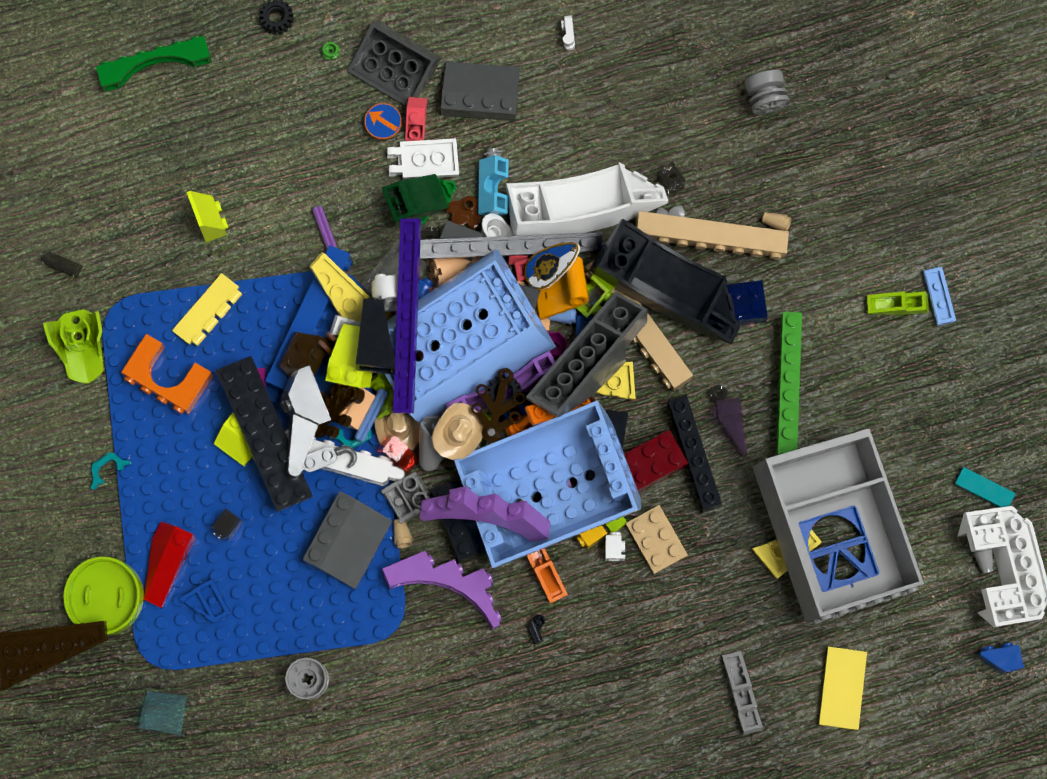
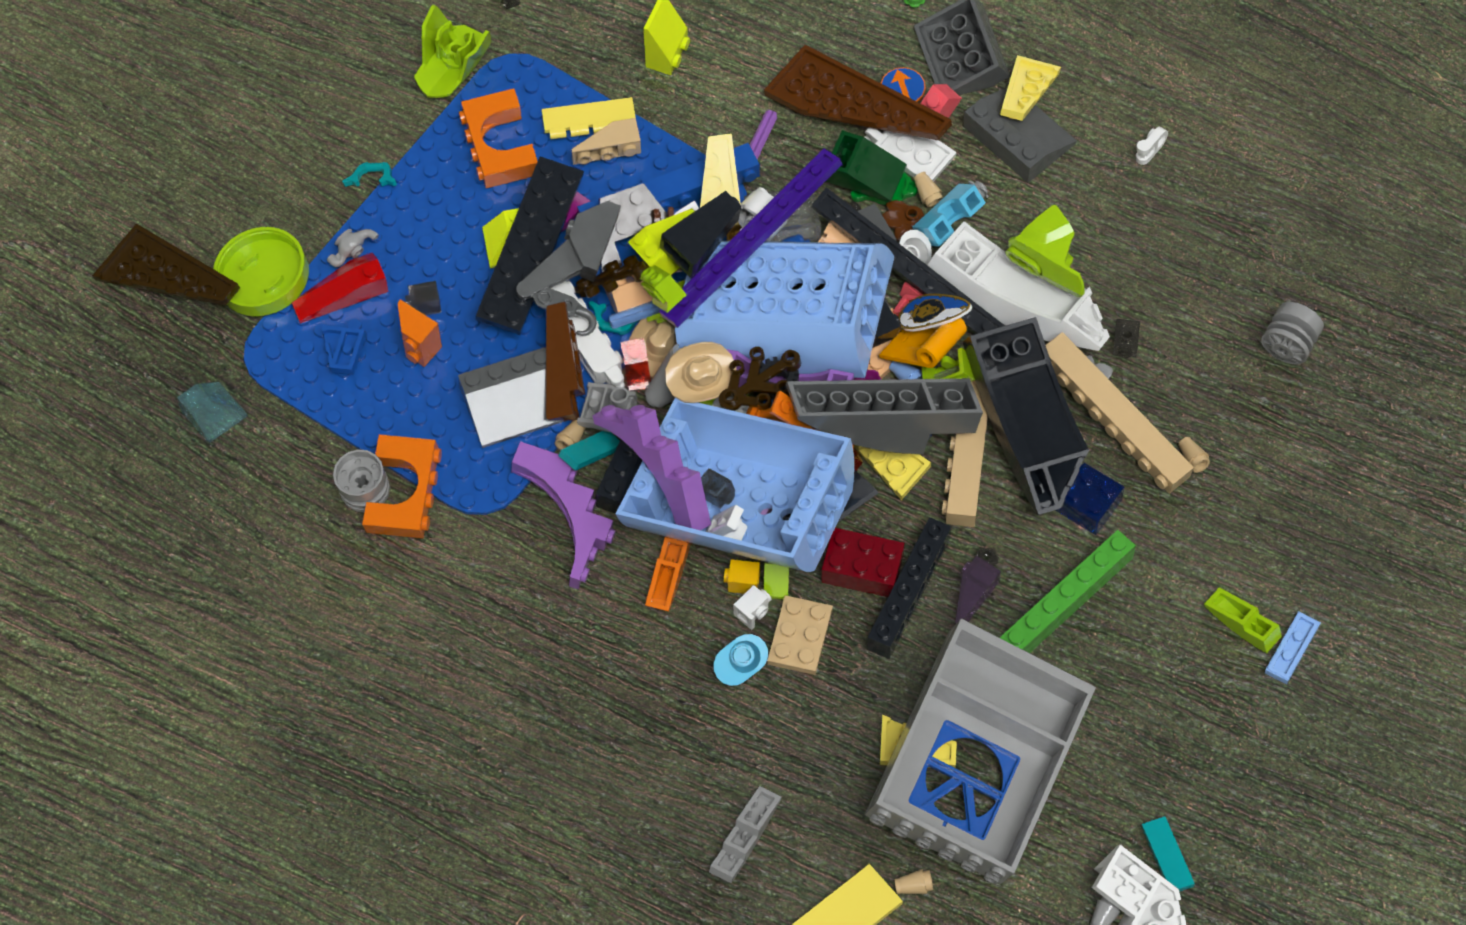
camera: 45 degrees right, 15 degrees down
black arm [528,615,546,645] -> none
none -> light grey piece [327,229,379,267]
none -> orange arch [362,435,442,539]
none -> orange slope [398,299,442,367]
none -> reddish brown wedge [546,302,585,420]
none -> teal tile [558,431,620,471]
none -> tan slope [572,118,641,165]
none -> lime window [640,265,687,313]
none -> clear smoke brick [701,468,735,509]
none -> white slope [706,505,747,541]
none -> medium azure piece [713,634,768,686]
none -> reddish brown wing [764,45,952,141]
none -> tan cone [895,869,933,894]
none -> tan cone [913,172,943,208]
none -> light yellow wing [1000,55,1061,121]
none -> lime piece [1005,205,1085,297]

